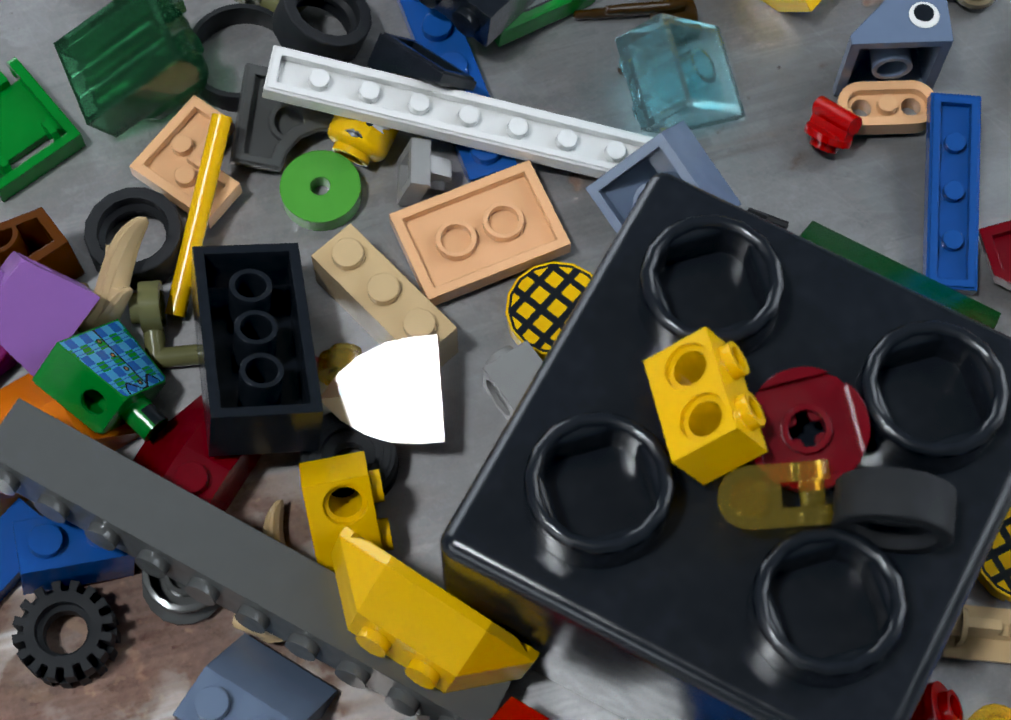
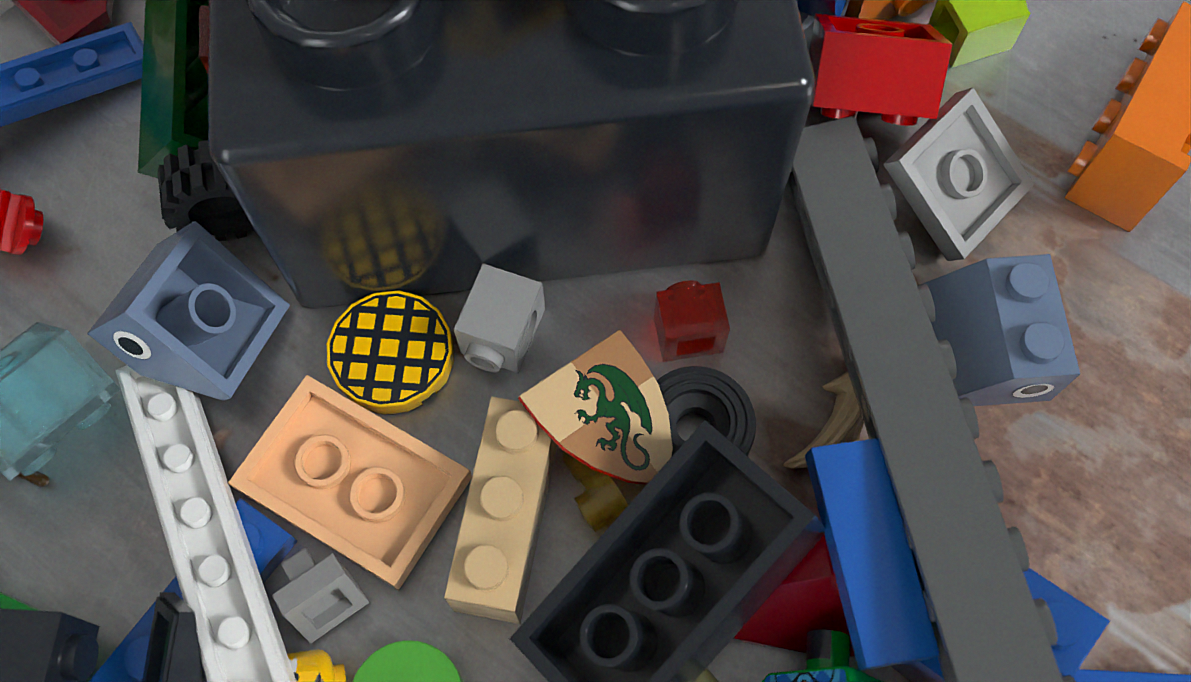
camera: 125 degrees left, 0 degrees up
black tyre [12,580,121,689] -> none
yellow brick [299,451,394,573] -> none
yellow wedge [331,526,540,693] -> none
none -> clear red plate [654,280,730,362]
none -> blue tile [805,438,940,671]

